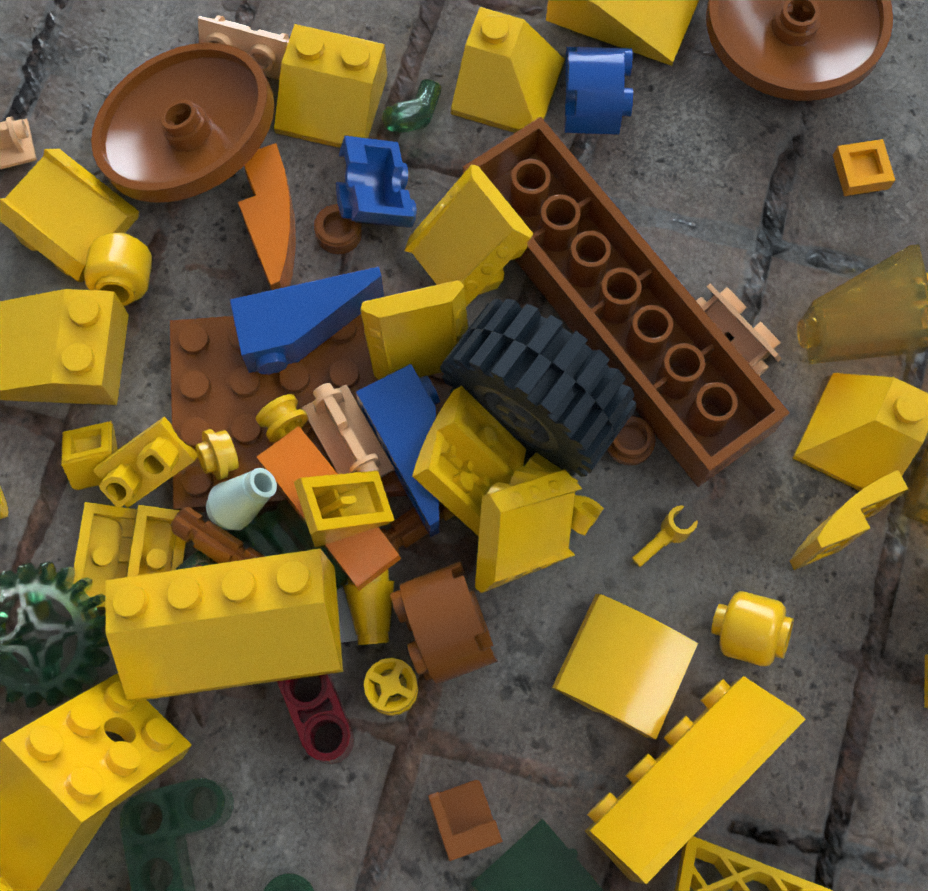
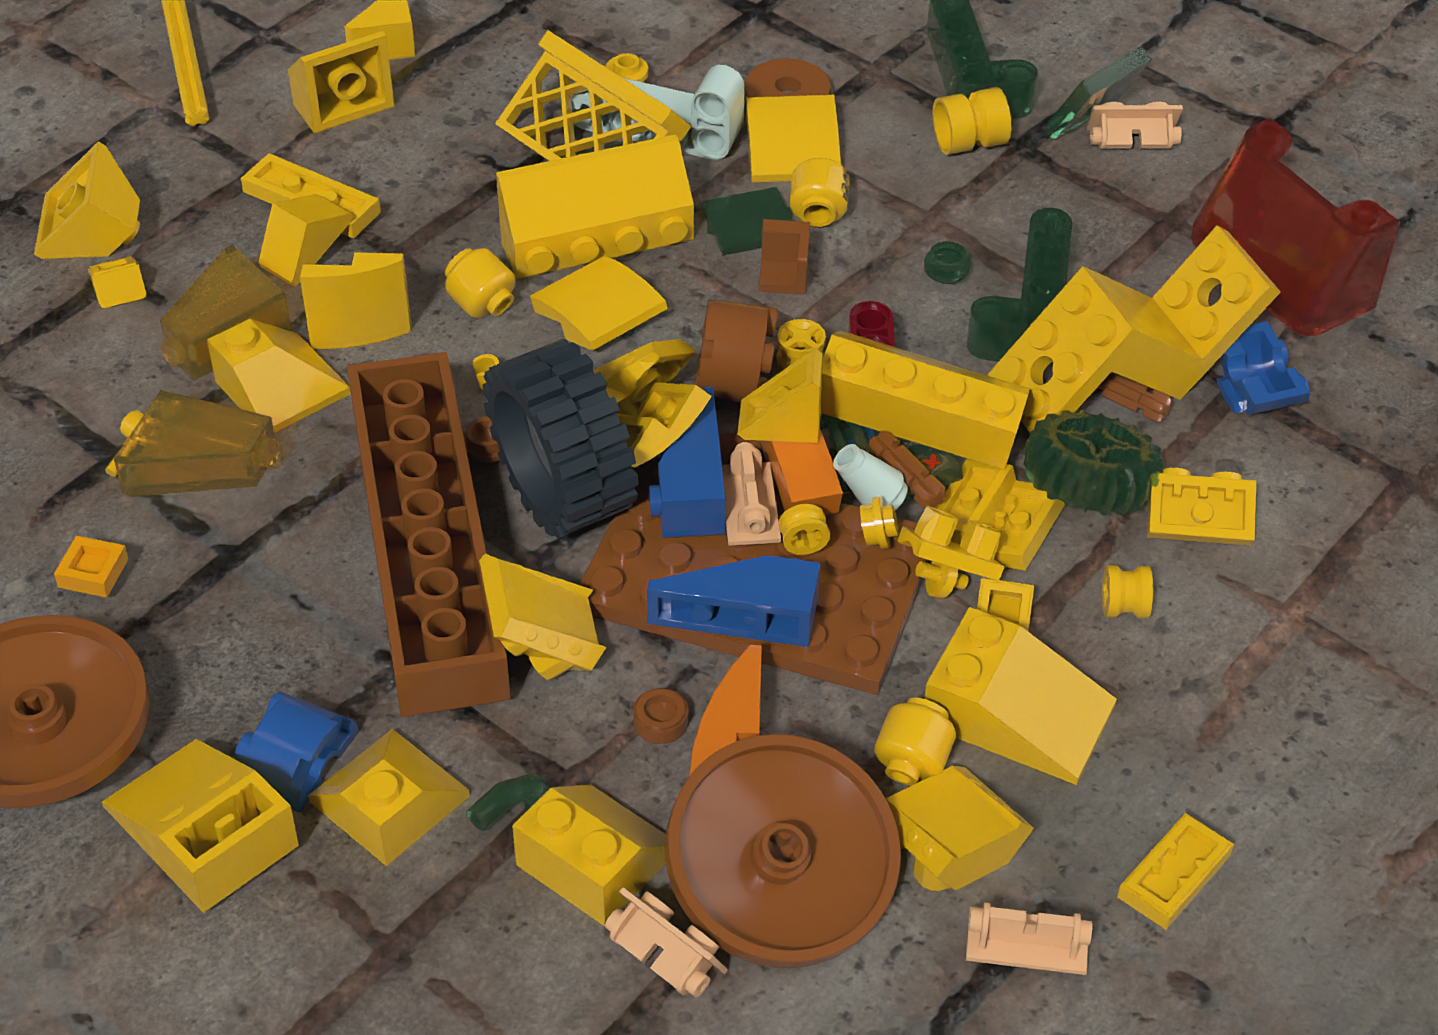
camera: 155 degrees left, 25 degrees down
blue cylinder [336,136,417,228] -> none
yellow slope [360,280,468,380] -> none
light nougat hinge [696,283,781,376] -> none

